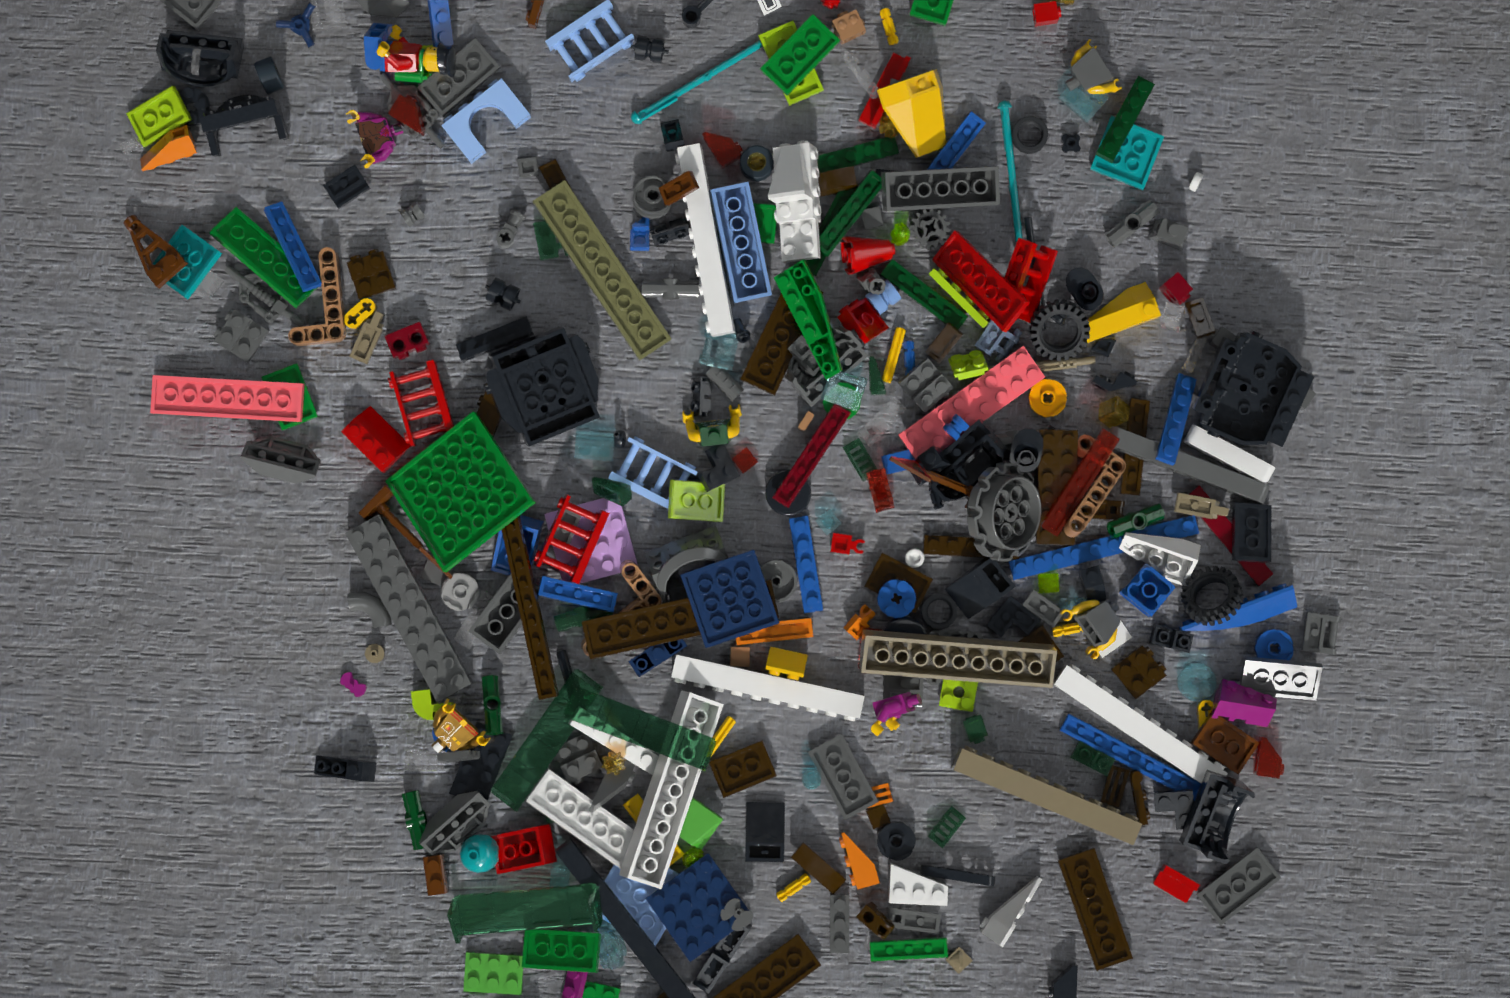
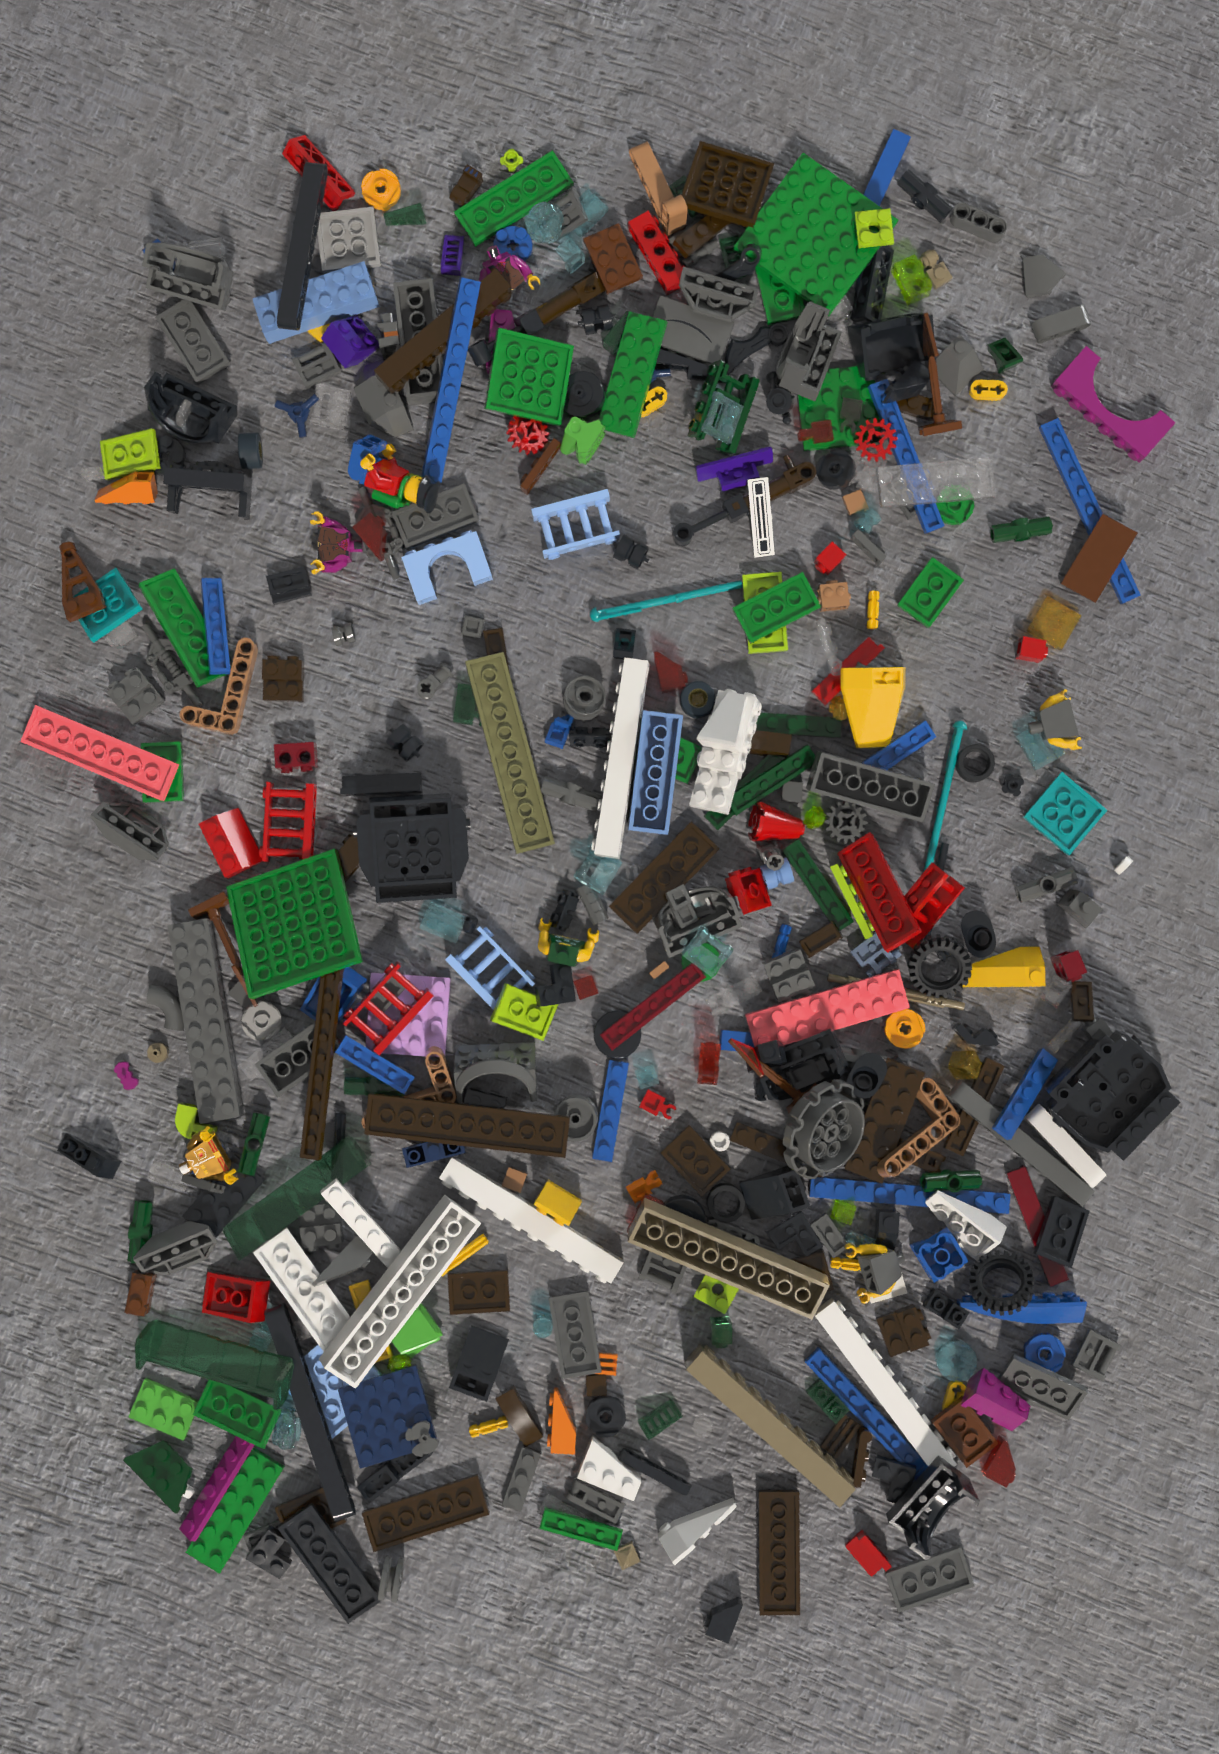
camera: 15 degrees right, 0 degrees up
yellow beam [344,298,376,329] -> none
dark tan hinge [349,311,384,365] -> none
teal cylinder [460,834,499,873] -> none
clear green piece [563,686,716,773] -> none
clear green slope [592,477,632,507] -> none
clear yellow gear [602,751,626,776] -> none
reddish brown plate [659,170,699,206] -> none
dark blue plate [681,549,779,648] -> none
black pin [733,318,750,343] -> none
orange plate [736,618,813,645] -> none
green wedge [774,259,842,380] -> none
clear green slope [842,438,879,482] -> none
dark brown leg [856,902,895,939] -> none
clear green slope [868,356,886,396] -> none
magenta torso [871,692,922,736] -> none
blue plate [877,580,916,618] -> none
yellow axle [882,327,906,383] -> none
blue wheel [943,414,970,441] -> none
lime piece [948,350,988,380] -> none
clear red plate [1040,428,1120,537] -> none
black tile [1091,338,1116,358] -> none
dark green plate [1095,75,1155,163] -> none
dark tan hinge [1174,493,1229,519] -> none

